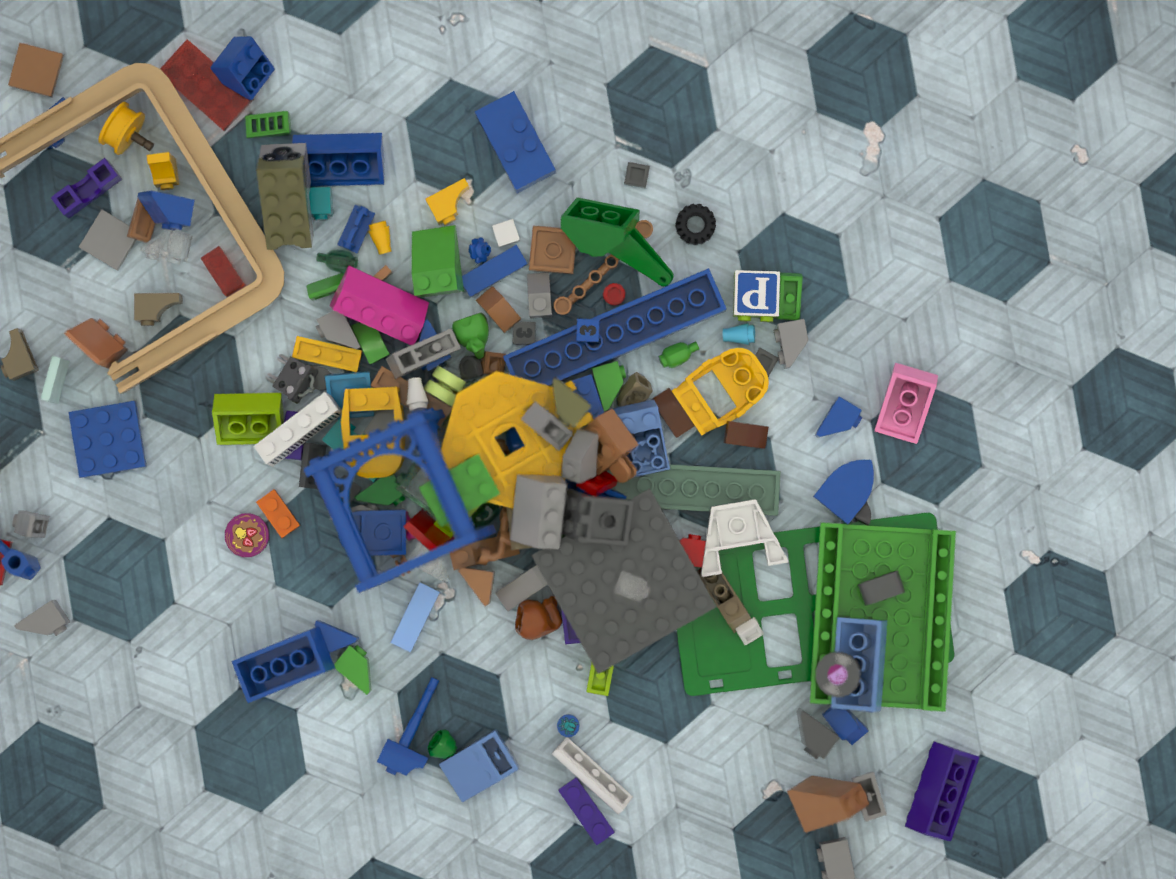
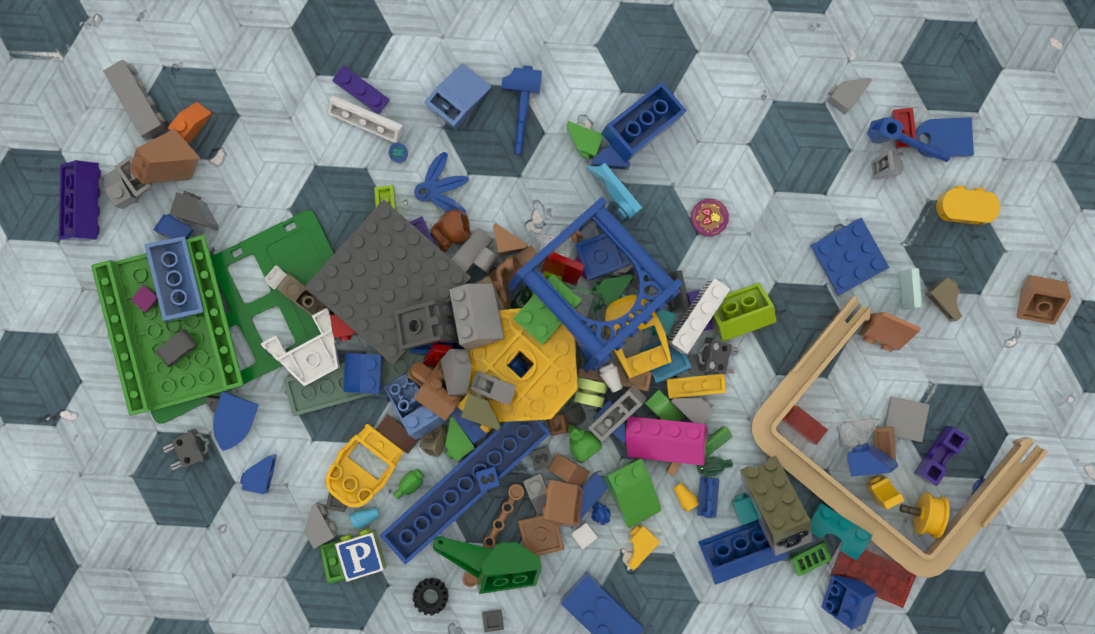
camera: 160 degrees right, 0 degrees up
medium nougat tile [8,43,64,97] -> none
dark tan arch [134,293,183,326] -> none
orange plate [256,489,301,538] -> none
light blue tile [391,582,440,652] -> none
green cone [428,729,457,759] -> none
red tile [603,283,625,306] -> none
clear bracket [614,571,650,602] -> none
reddish brown slope [723,421,769,449] -> none
dark grey tile [816,652,861,697] -> none
bright pink slope [874,363,938,444] -> none
none -> light grey slope [103,169,139,209]
none -> magenta tile [131,285,158,312]
none -> dark grey piece [163,429,210,470]
none -> orange slope [168,102,213,144]
none -> blue slope [343,353,384,394]
none -> blue plant [414,152,469,214]
none -> light grey beam [473,246,499,274]
none -> medium nougat slope [543,480,584,528]
none -> medium azure slope [586,163,642,221]
none -> teal arch [810,503,873,561]

